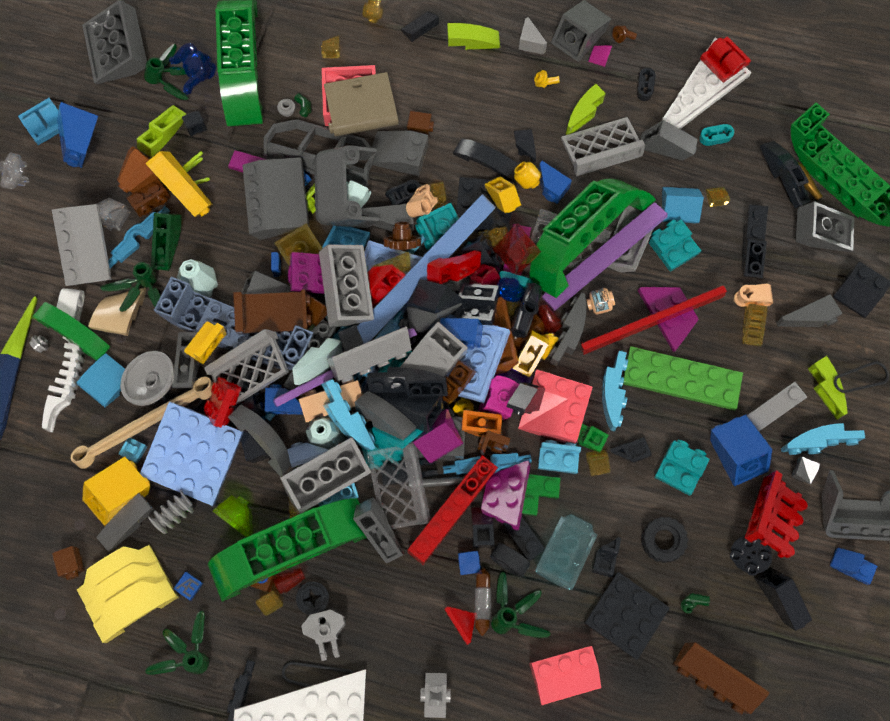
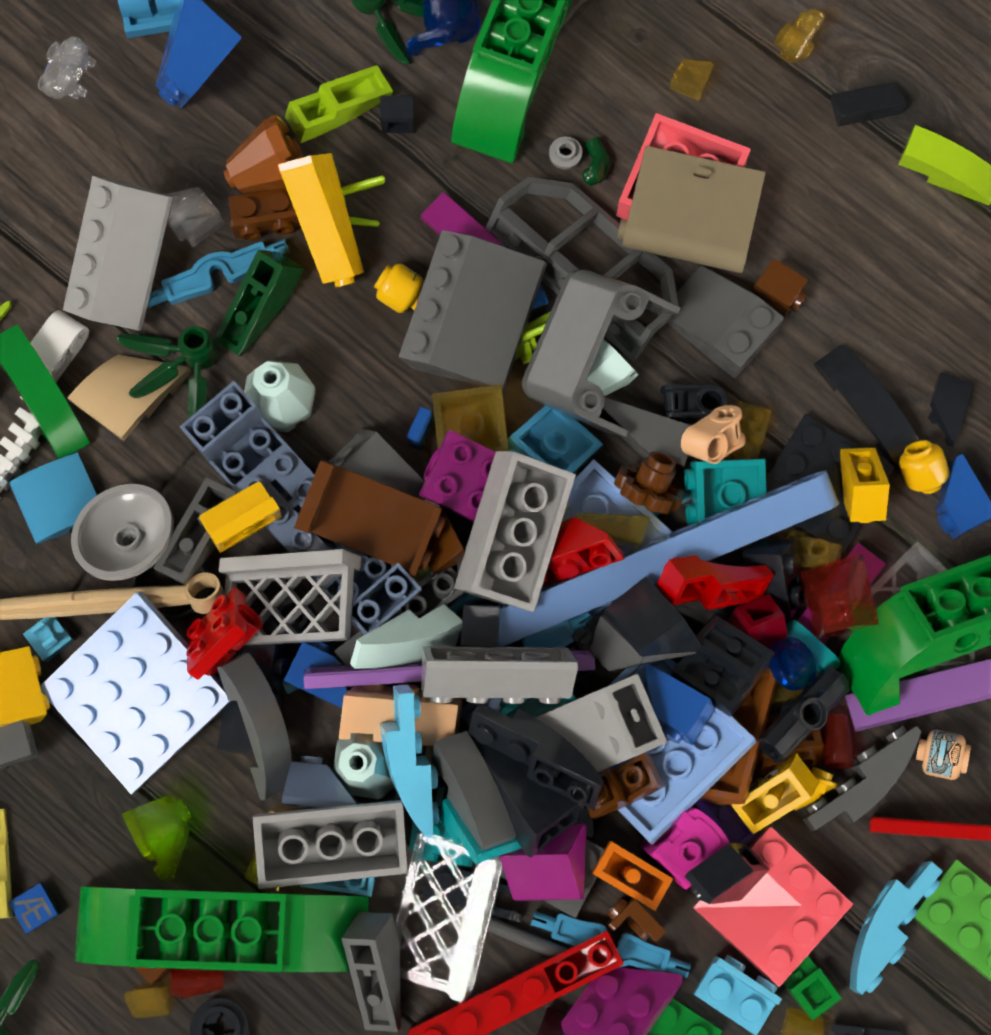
camera: 30 degrees right, 5 degrees up
light grey piece [148,490,194,534] -> none
yellow plate [453,399,474,417] -> none
none -> yellow head [373,263,424,314]

